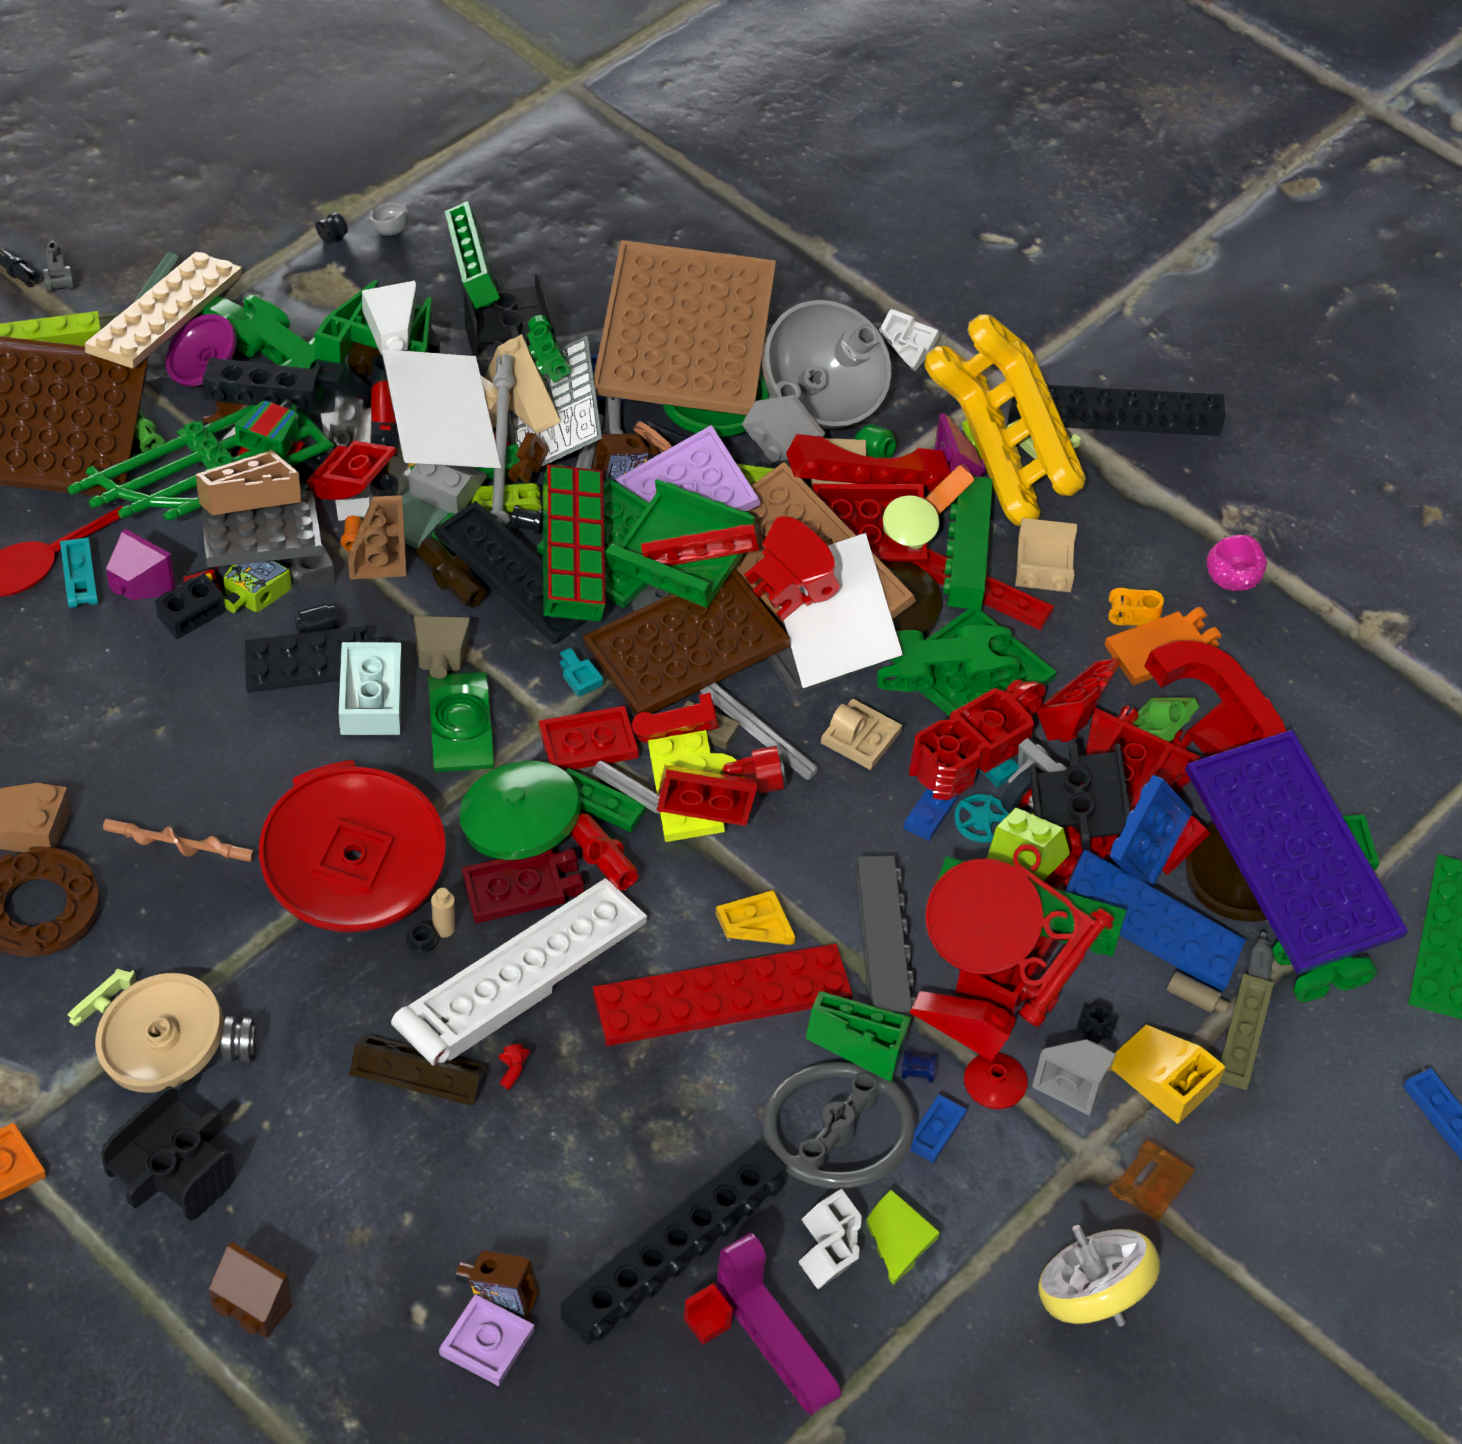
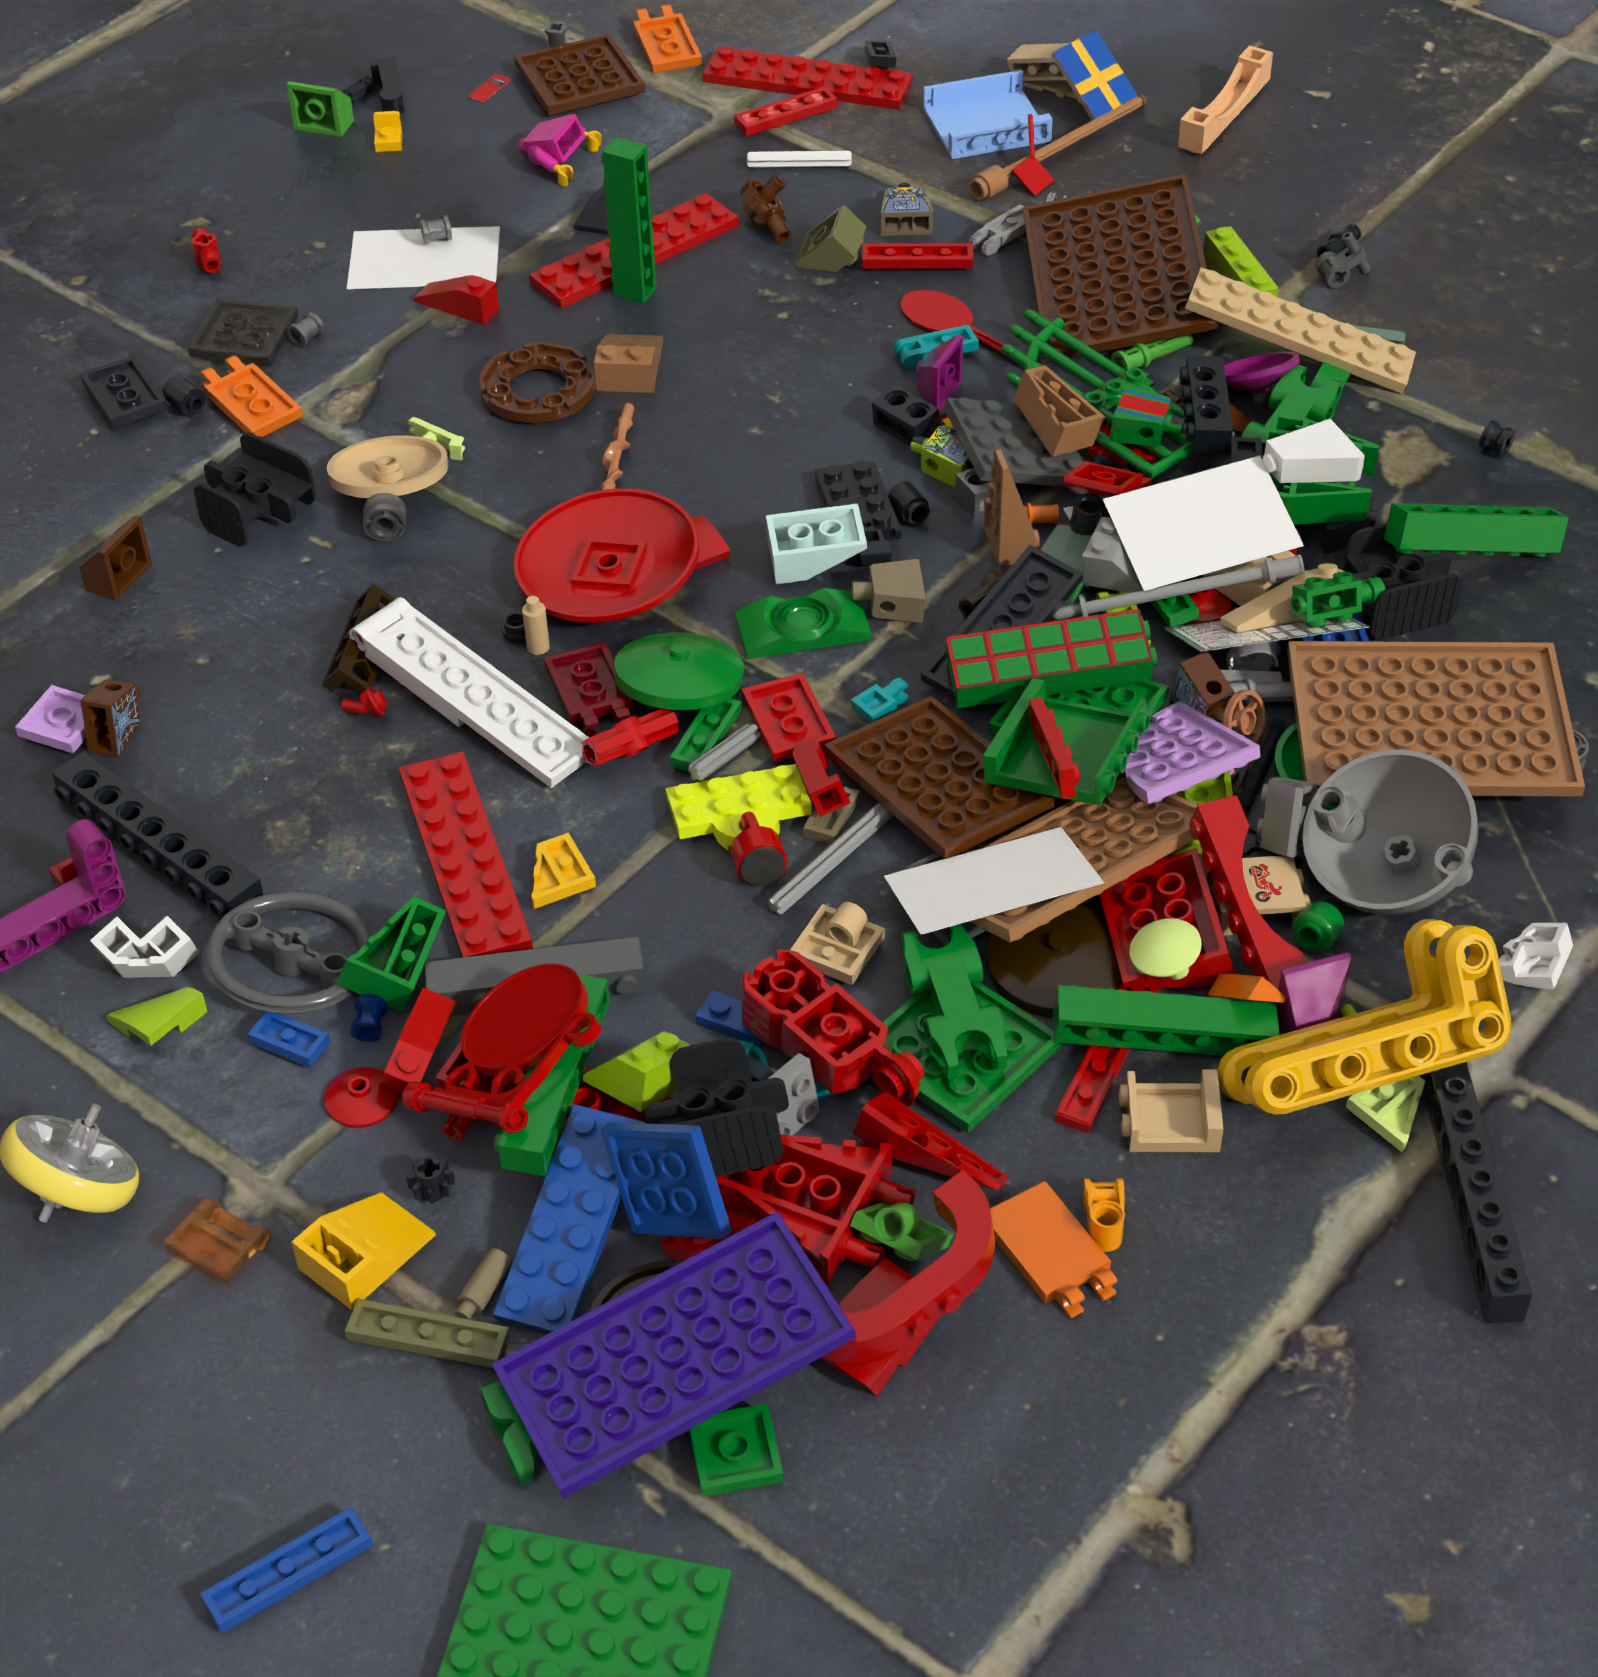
camera: 90 degrees right, 5 degrees down
light grey hair [369,202,409,236] -> none
reddish brown plate [508,433,549,483] -> none
red slope [656,764,757,826] -> none
red piece [744,516,840,621] -> none
light grey slope [1032,1040,1116,1116] -> none
dark pink hair [1207,535,1267,591] -> none

